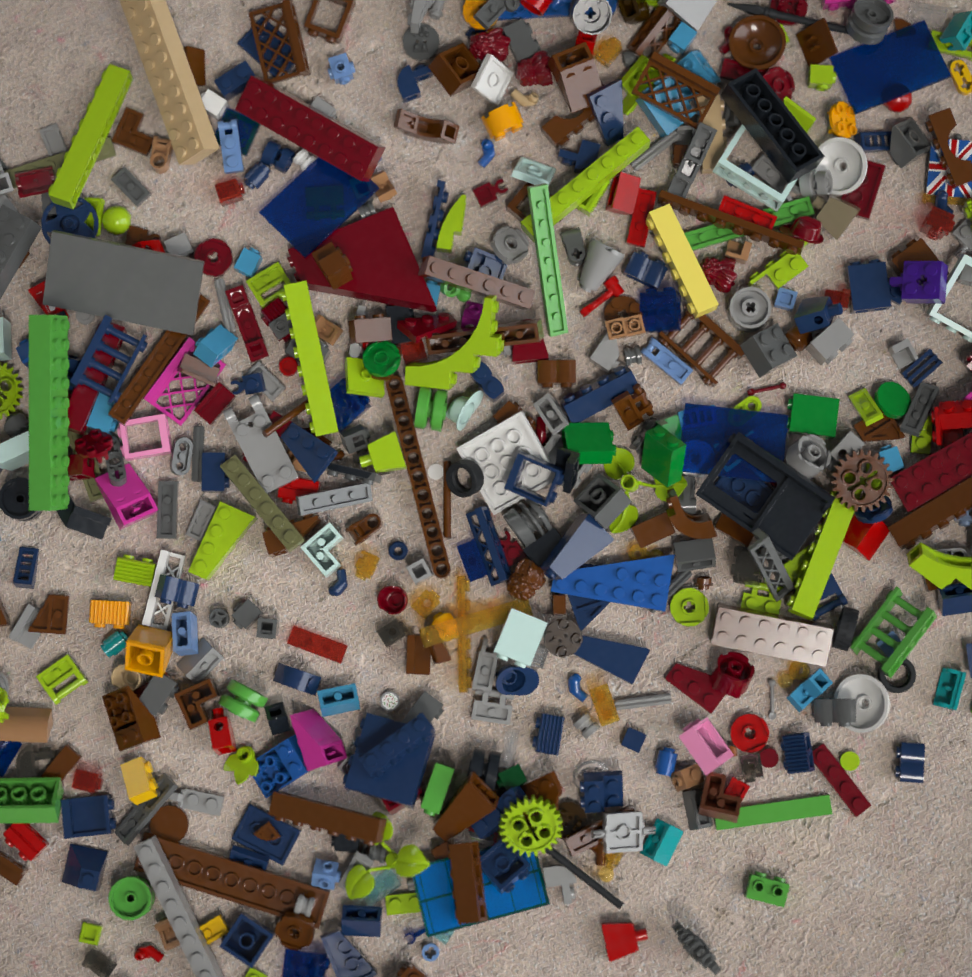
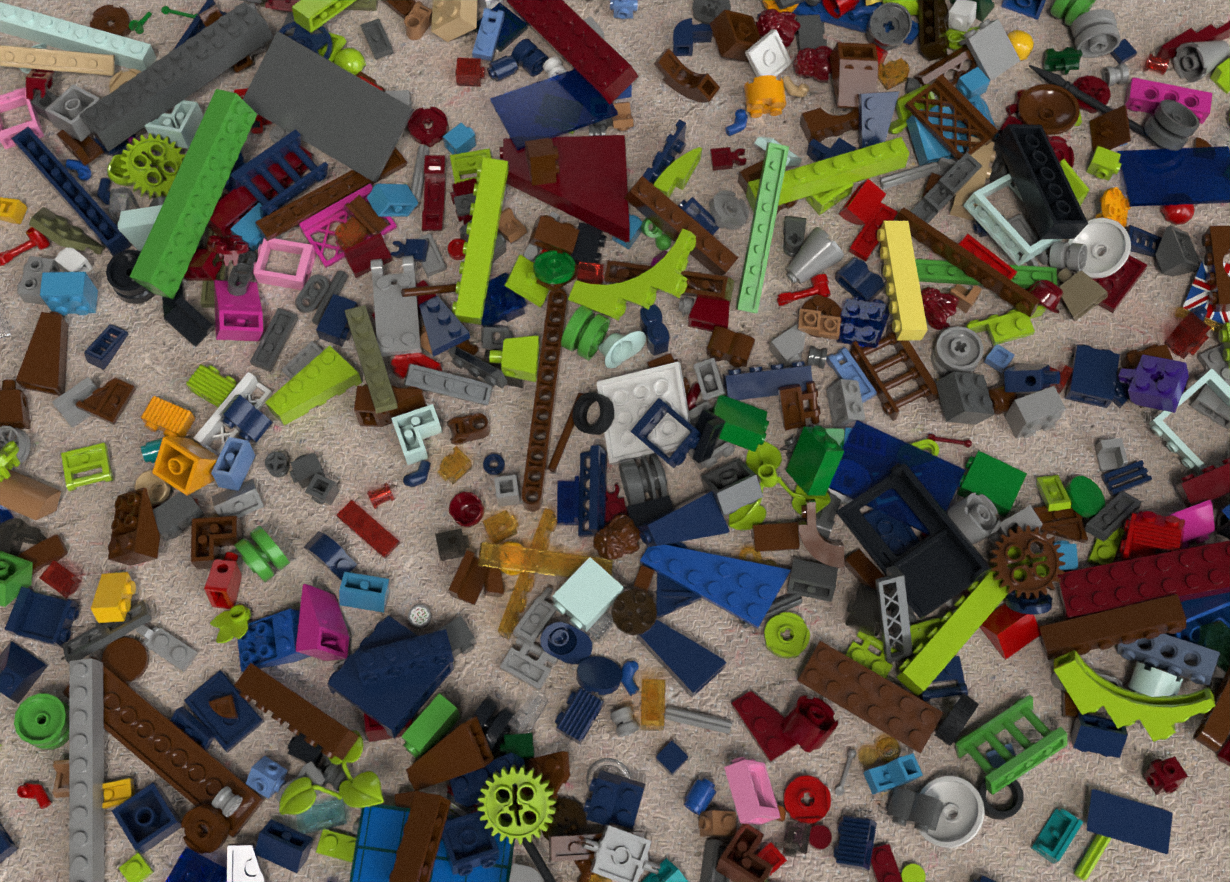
camera: 15 degrees right, 15 degrees down
black brick [264,701,291,736] -> none
dark red wing [397,312,457,344] -> none
white sticker [428,464,443,480] -> none
reddish brown plate [694,576,713,590] -> none
none -> clear orange brick [335,216,369,251]
none -> clear red bush [367,482,395,509]
none -> dark blue tile [576,656,622,695]
none -> light grey bracket [826,379,866,429]

